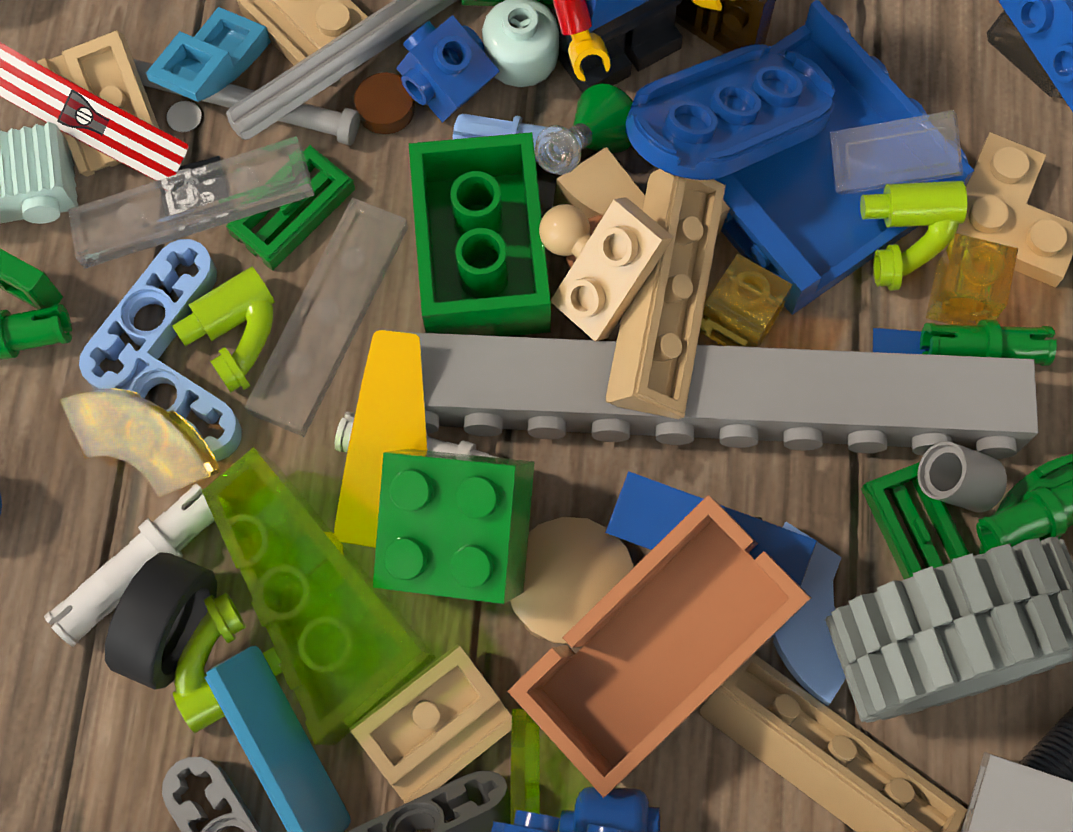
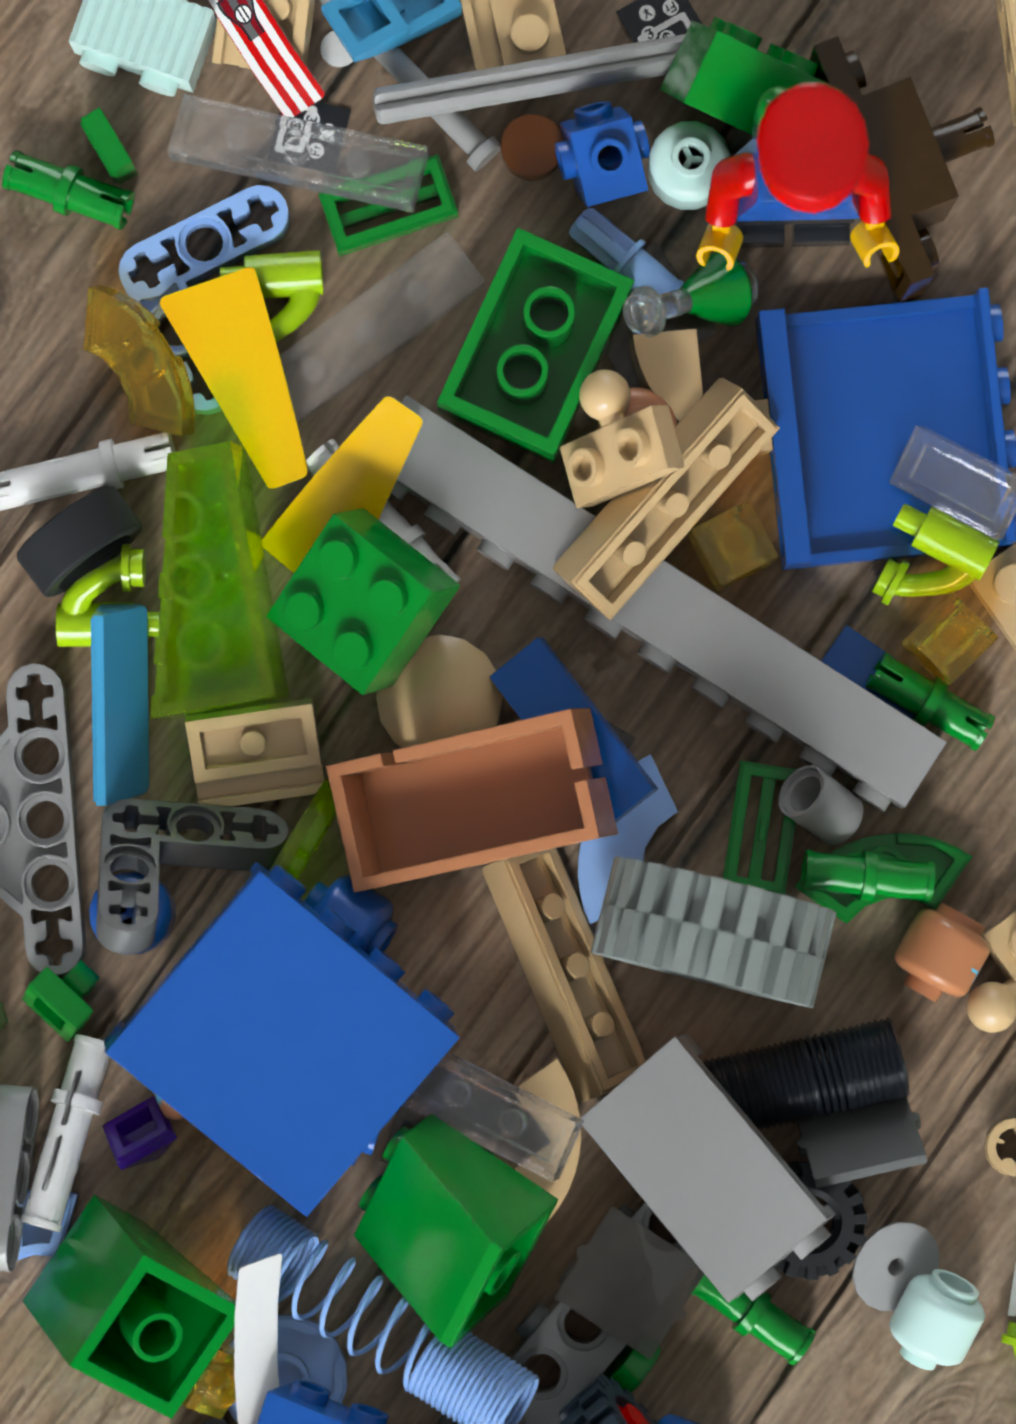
camera: 30 degrees right, 15 degrees up
blue tile [626,44,835,180] -> none
none -> yellow sticker [160,267,308,489]

